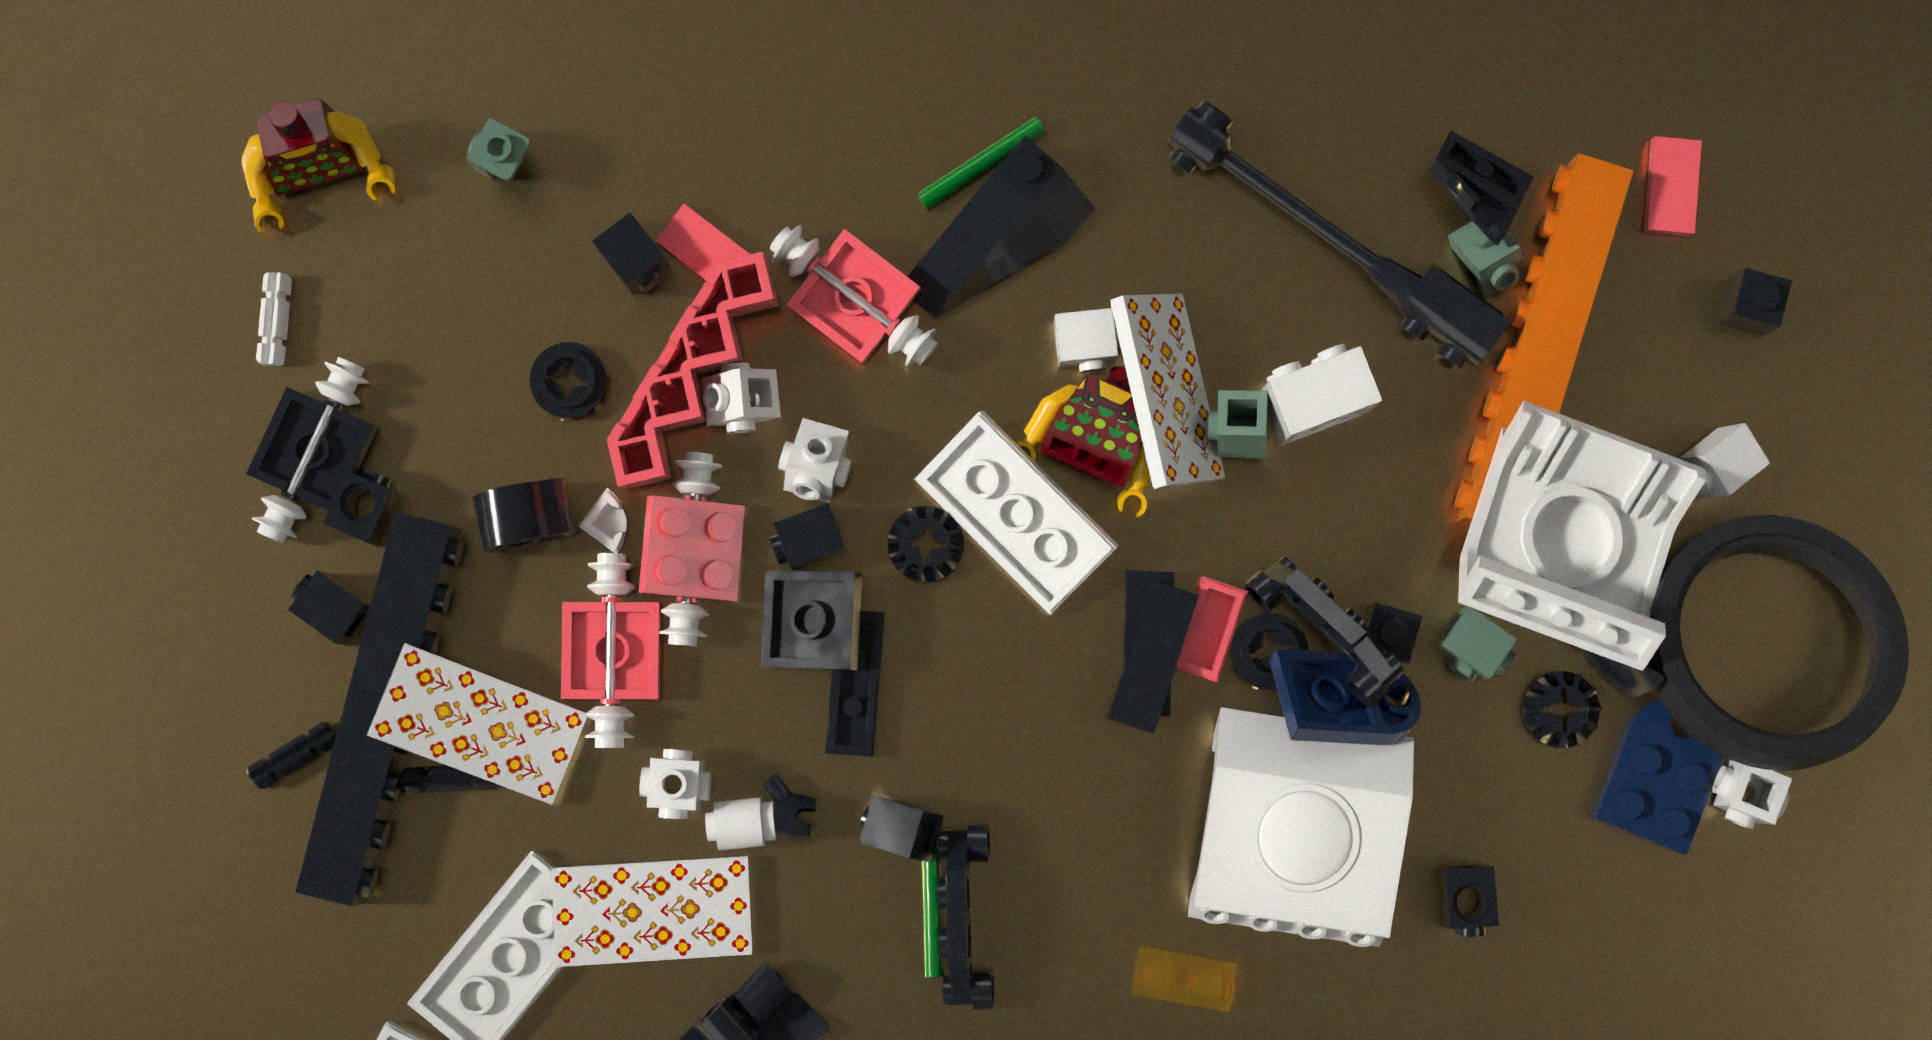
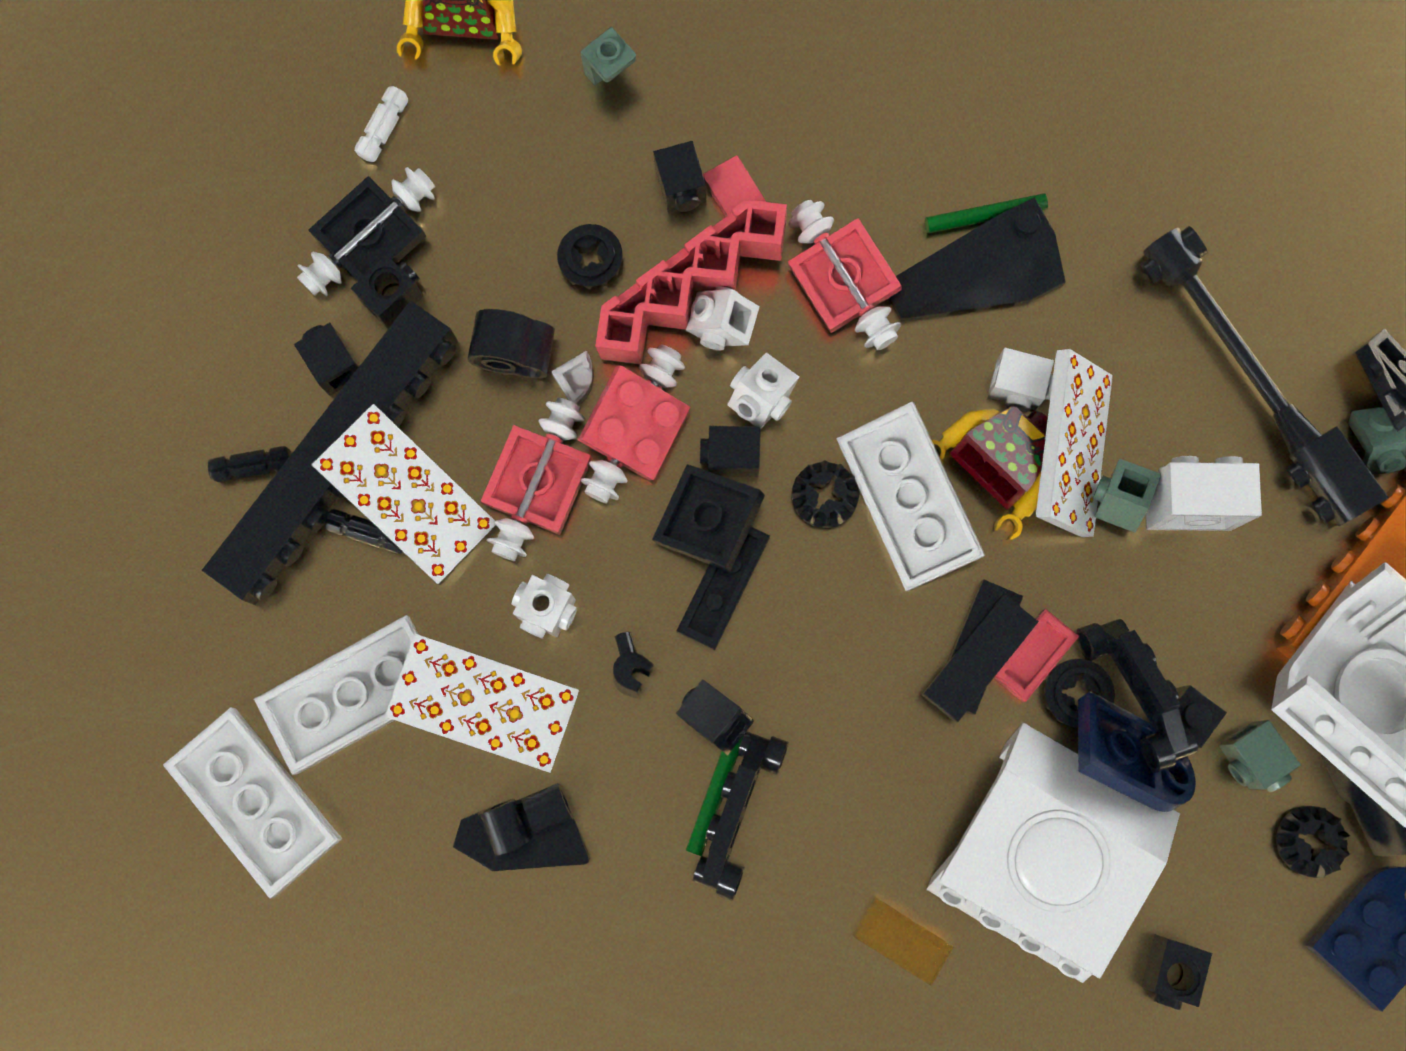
camera: 25 degrees right, 5 degrees down
white brick [705,797,777,851] -> none

